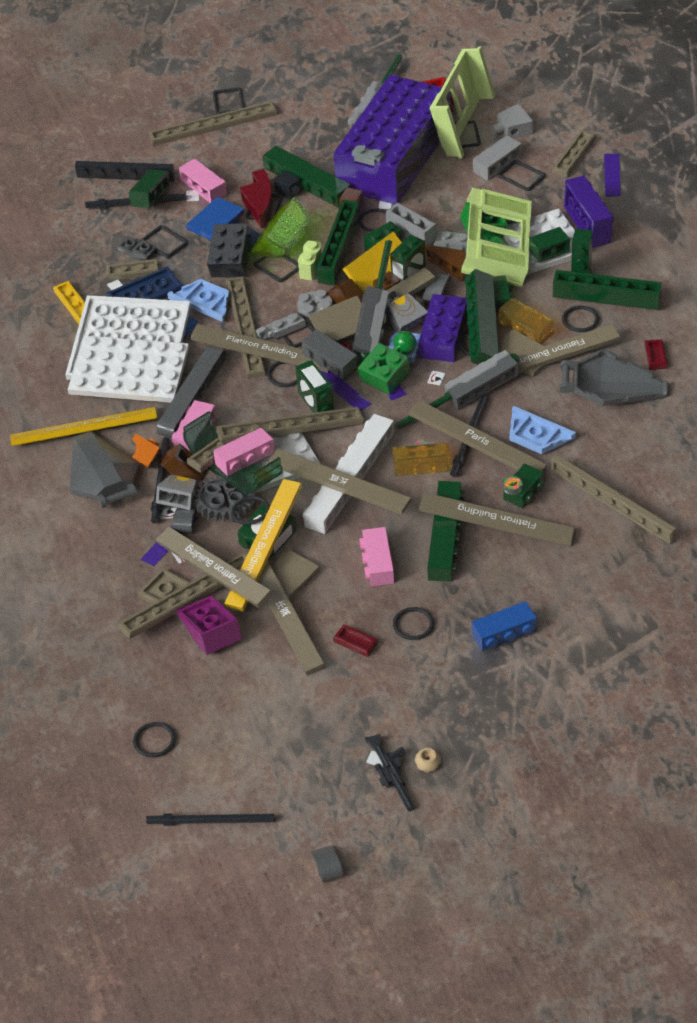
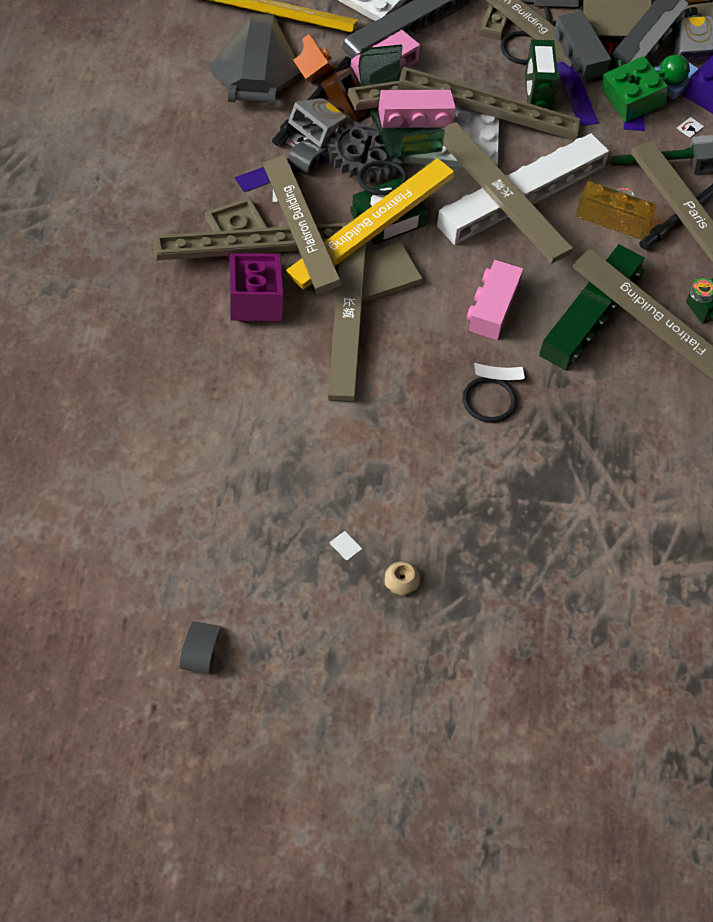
camera: 20 degrees right, 10 degrees up
black piece [133,722,176,757] -> none
black bar [146,813,275,826] -> none
dark red tile [333,624,378,657] -> none
black piece [365,734,415,811] -> none
blue brick [471,601,537,651] -> none
none -> white sticker [474,363,525,380]

